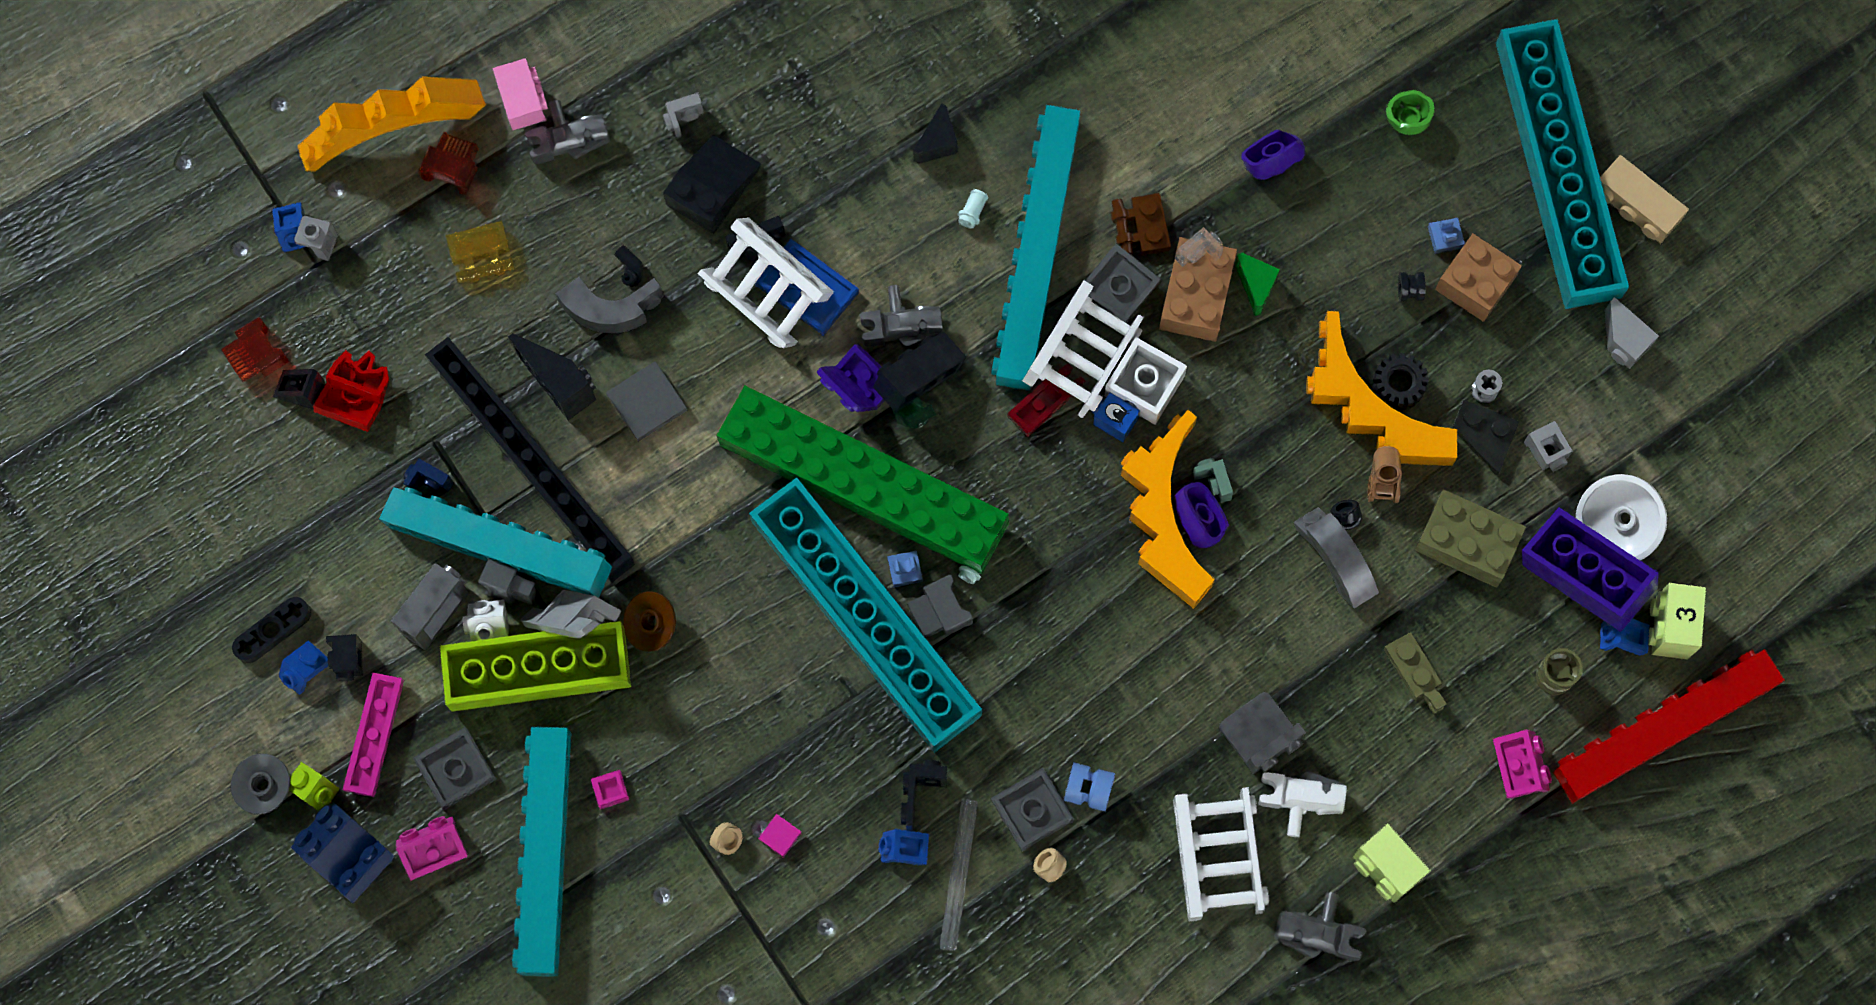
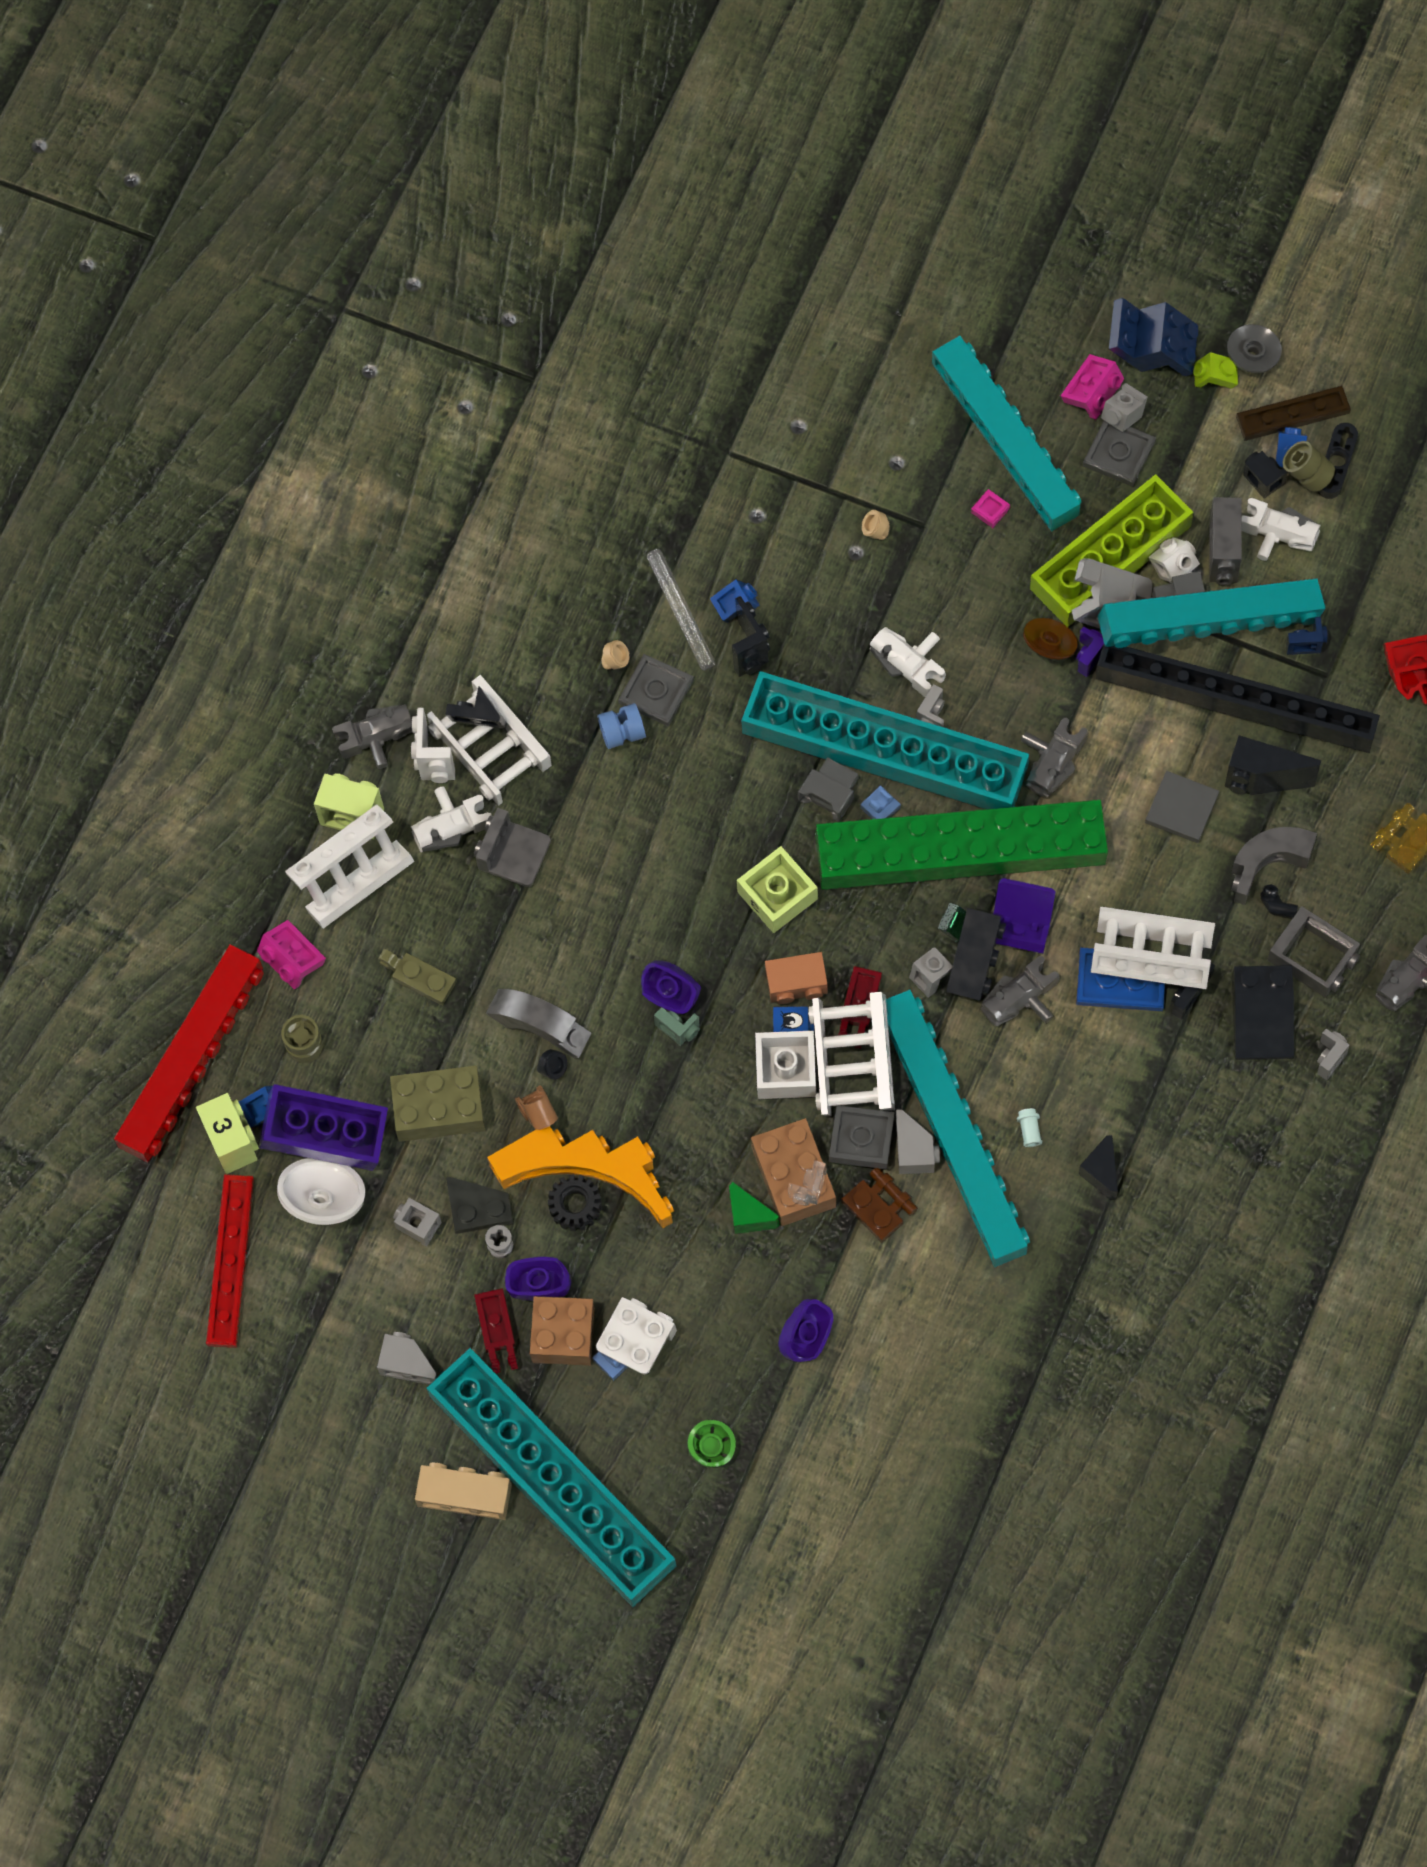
camera: 150 degrees right, 5 degrees down
dark pink plate [343,673,404,798] -> none
dark pink tile [758,814,801,858] -> none
light orange arch [1121,410,1215,609] -> none
black wheel [1398,272,1426,301] -> none
none -> red tile [206,1175,254,1348]
none -> white fence [285,804,414,929]
none -> white bracket [411,708,455,783]
none -> black slope [445,686,507,729]
none -> dark red hinge [474,1288,518,1374]
none -> dark purple piece [505,1257,571,1301]
none -> white bracket [596,1297,677,1375]
none -> yellowish green brick [737,846,818,933]
none -> nougat brick [765,952,828,1004]
none -> white piece [869,627,946,697]
none -> light grey slope [896,1110,940,1174]
none -> light grey bracket [909,948,953,998]
none -> light grey bracket [916,684,945,727]
none -> flat silver piece [1021,718,1088,798]
none -> dark purple bracket [1076,627,1104,677]
none -> light grey brick [1101,383,1148,432]
none -> dark brown tile [1236,386,1351,441]
none -> white piece [1242,498,1321,561]
none -> flat silver window [1267,906,1360,998]
none -> olive wheel [1283,441,1335,492]

